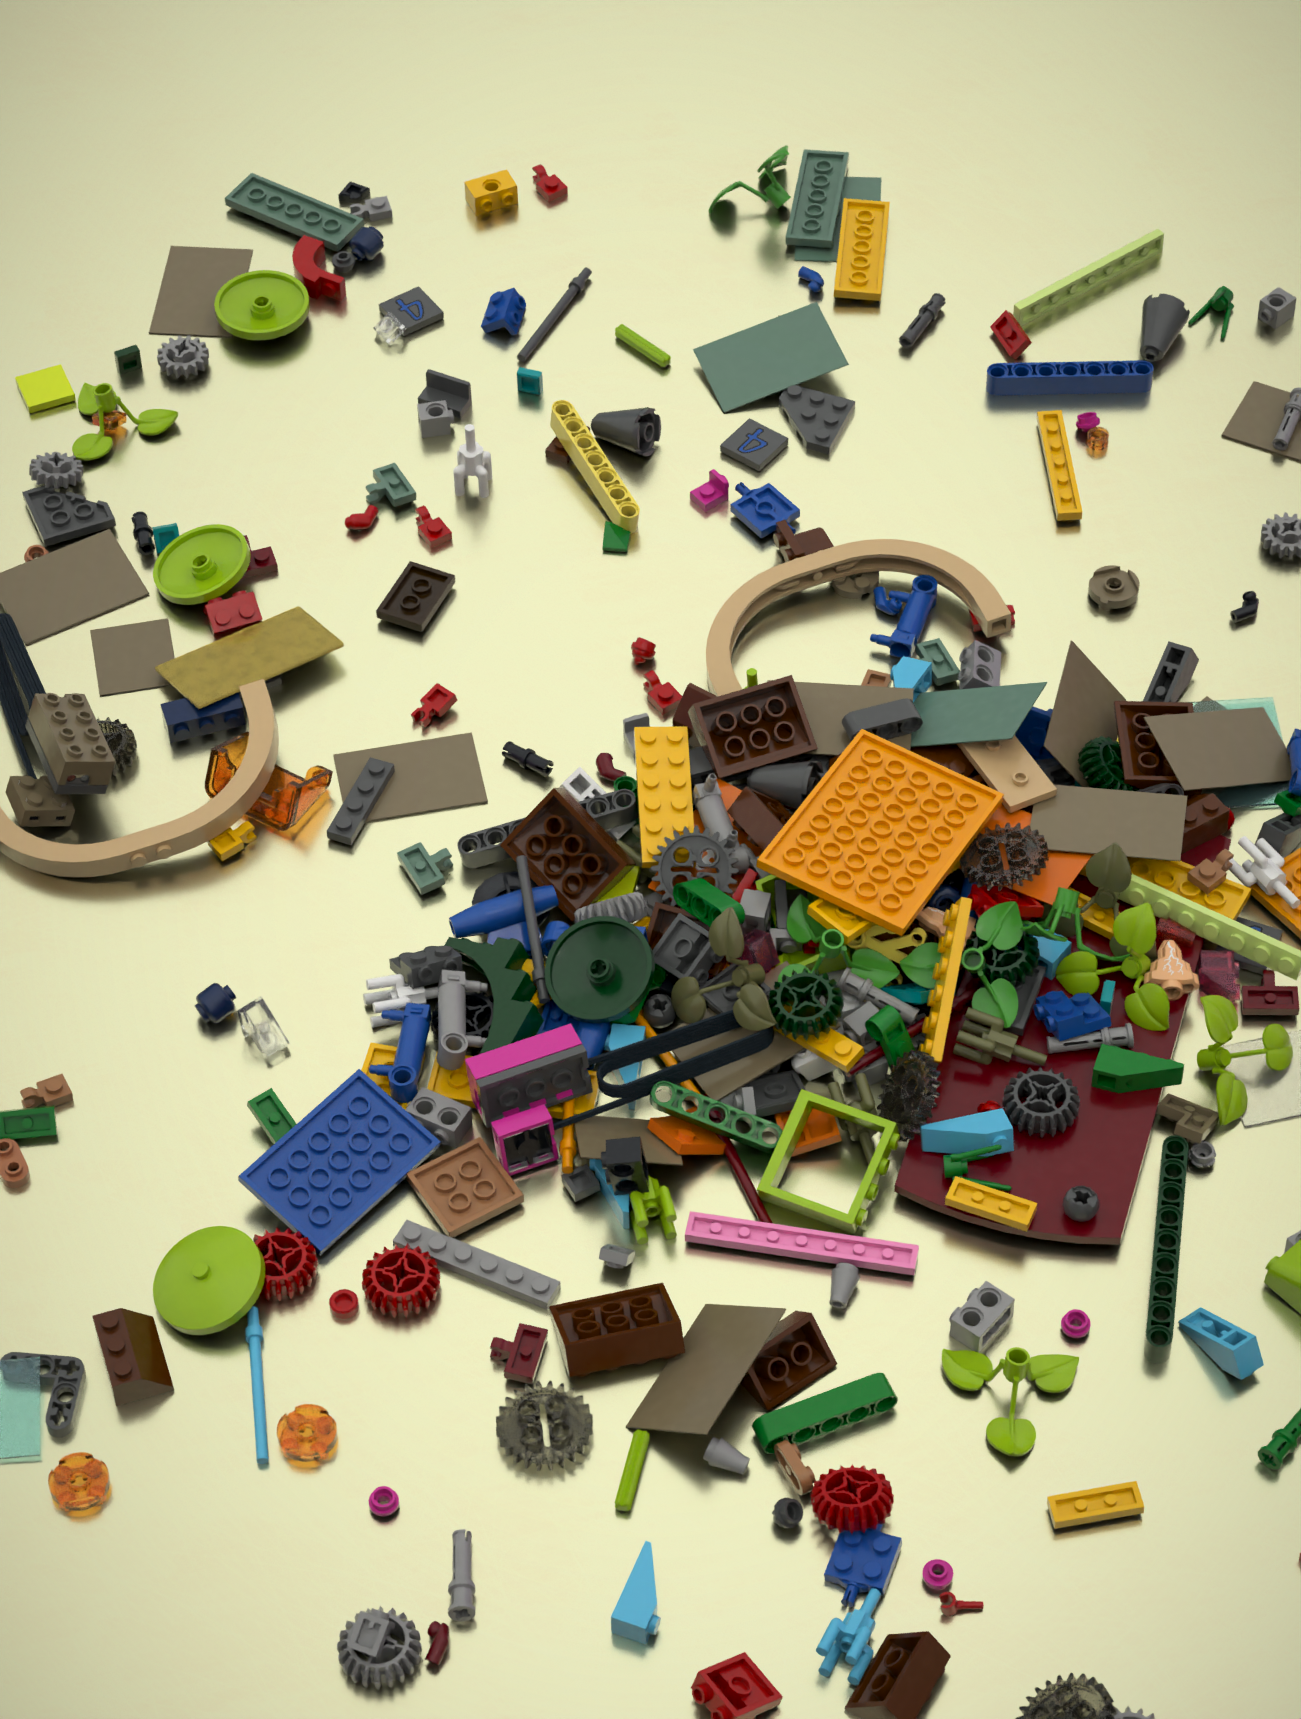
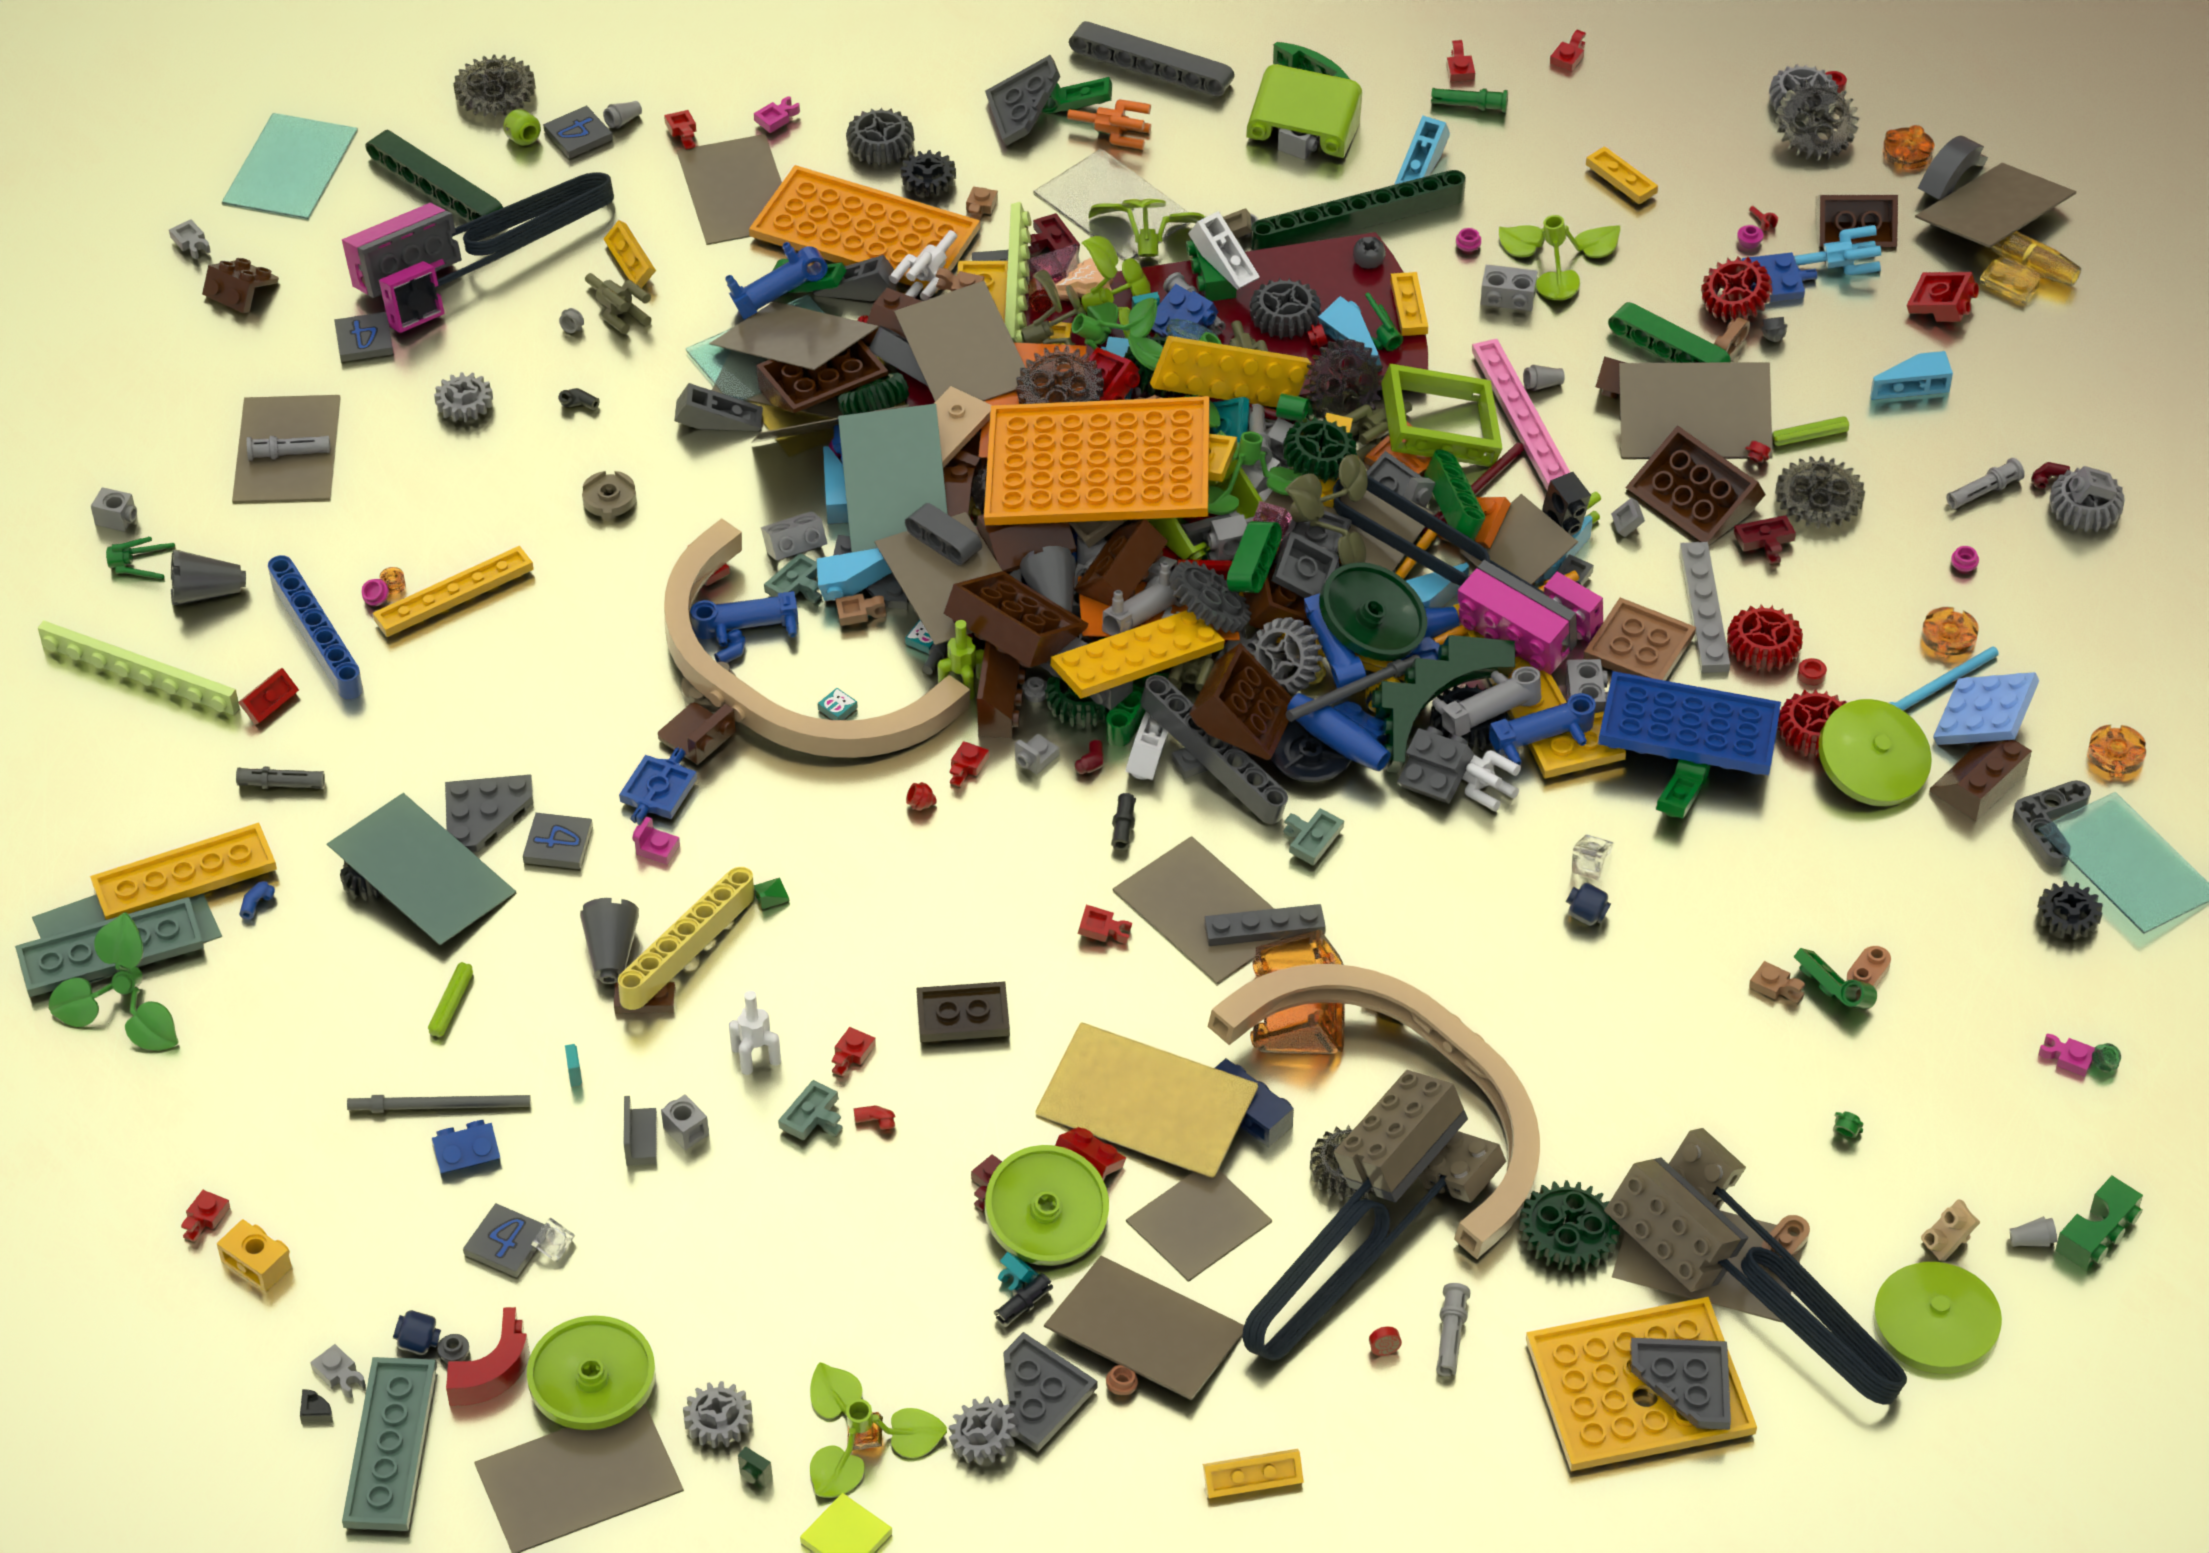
camera: 120 degrees left, 0 degrees up
none -> tile [817,688,858,720]
none -> clear light blue tile [1165,319,1218,340]
none -> white slope [1188,211,1260,290]
none -> red plate [1745,440,1771,463]
none -> light blue plate [1933,672,2040,745]

